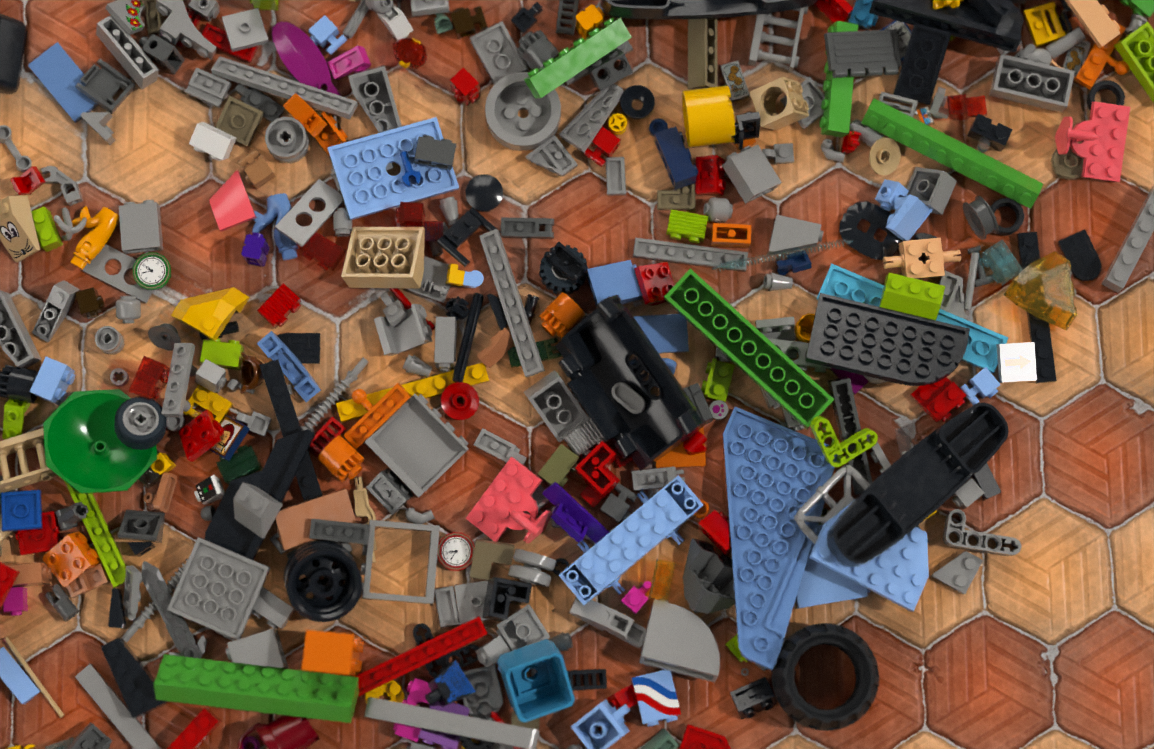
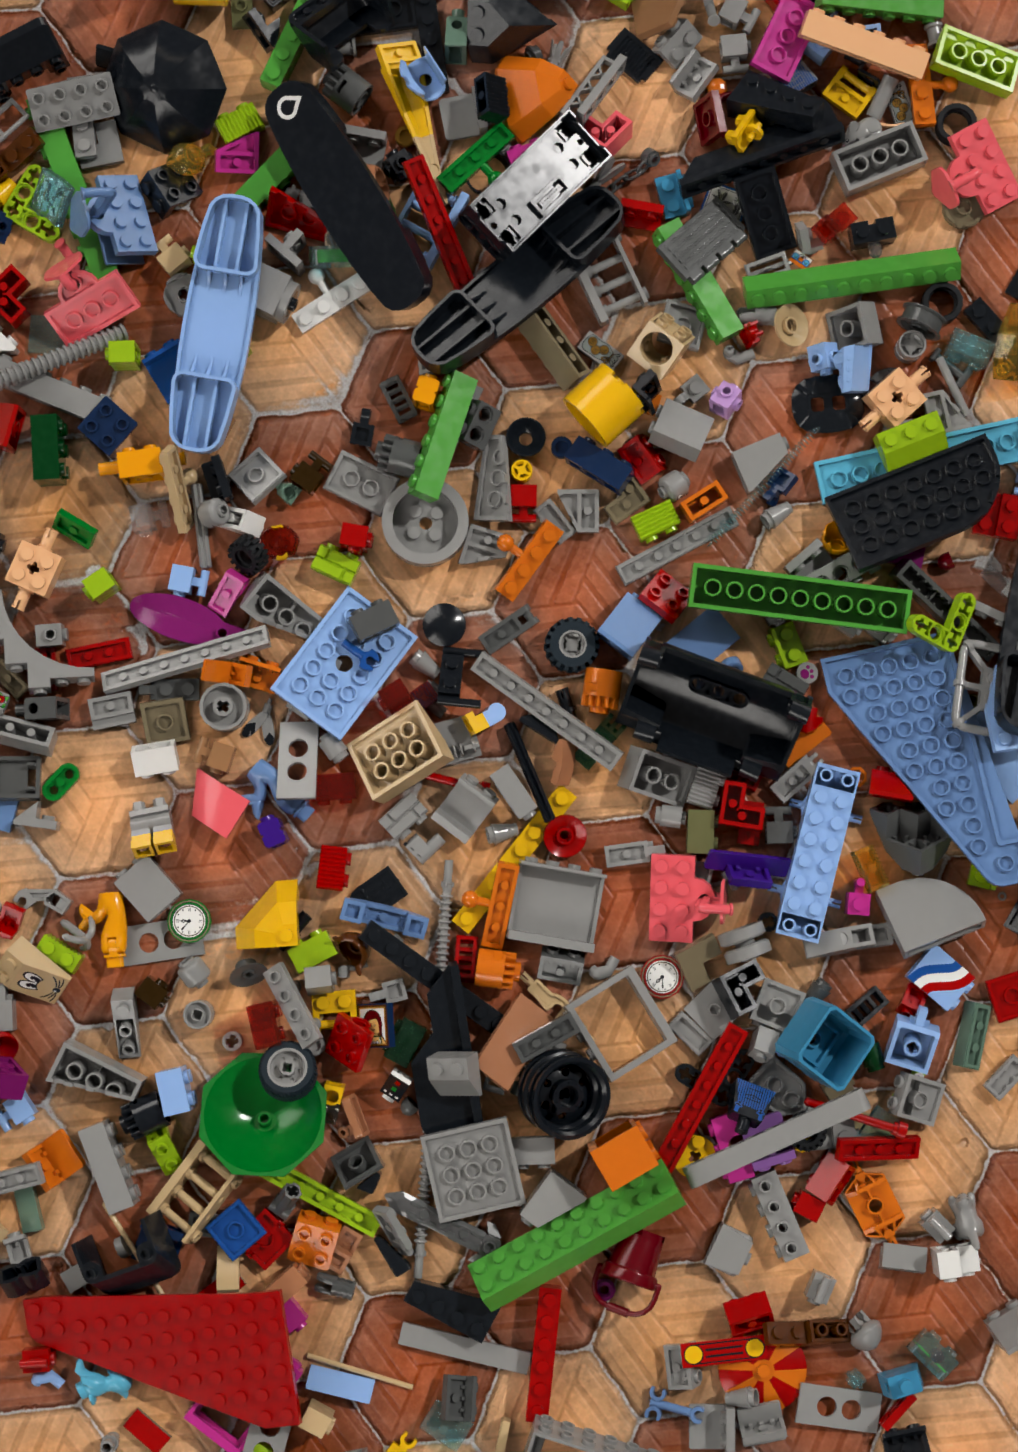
camera: 35 degrees left, 5 degrees up
light grey plate [222,8,269,52] -> none
light grey plate [380,292,409,327] -> none
black gear [446,296,469,321] -> none
black hinge [546,241,588,285] -> none
light grey tile [611,382,646,414] -> none
none -> green plate [42,763,80,801]
none -> hips [129,797,177,859]
none -> black tyre [227,534,270,576]
none -> light grey piece [242,698,275,746]
none -> lime brick [310,543,362,587]
none -> light grey brick [378,791,428,841]
none -> light grey piece [403,833,446,865]
none -> orange plate [494,519,564,602]
none -> light grey wing [557,489,599,533]
none -> light grey brick [654,804,686,829]
none -> lavender brick [709,380,743,420]
none -> dark green brick [863,1041,885,1073]
none -> light grey wheel [894,330,927,364]
none -> dark red hinge [937,552,955,570]

